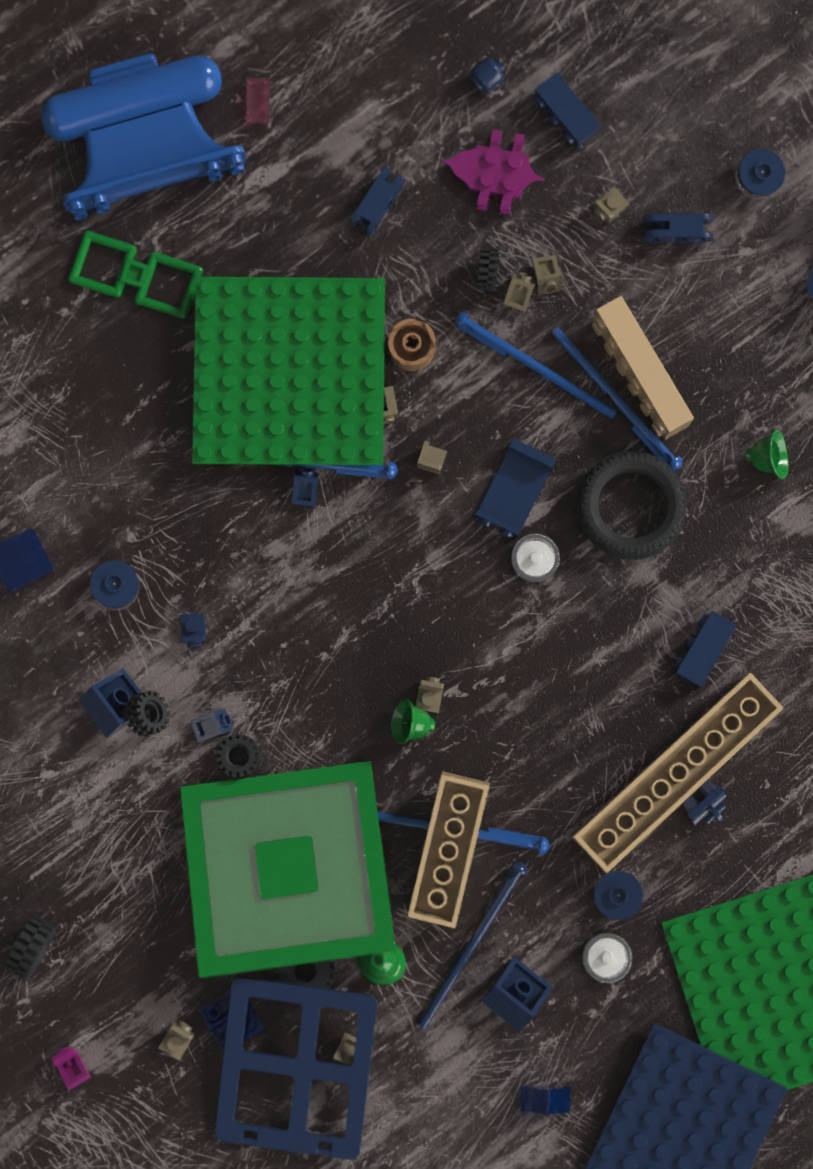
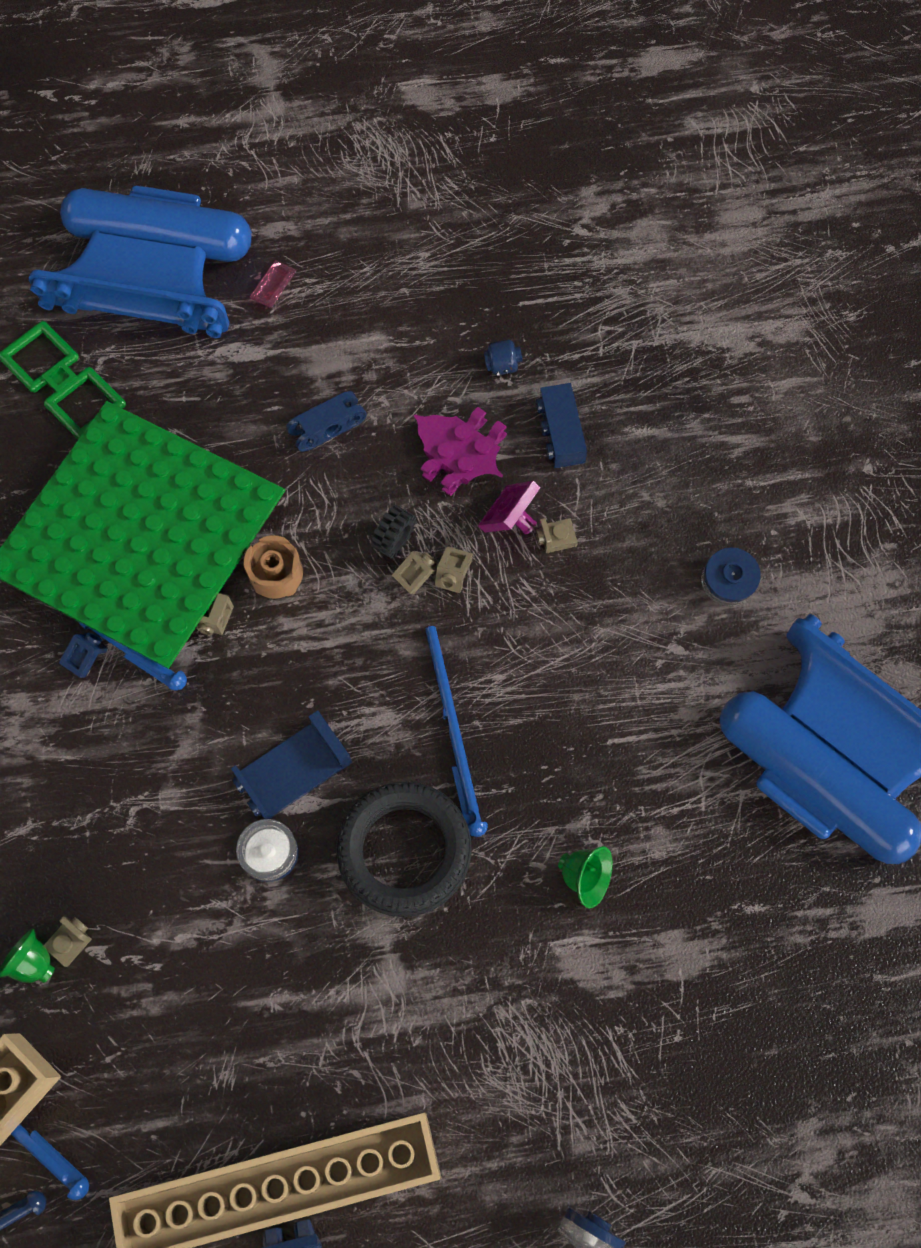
camera: 30 degrees right, 15 degrees down
dark tan panel [417,441,447,475] -> none
blue bar [455,312,617,419] -> none
tan brick [592,296,694,440] -> none
dark blue piece [643,214,714,243] -> none
dark blue brick [673,611,737,689] -> none
none -> magenta tile [478,481,540,534]

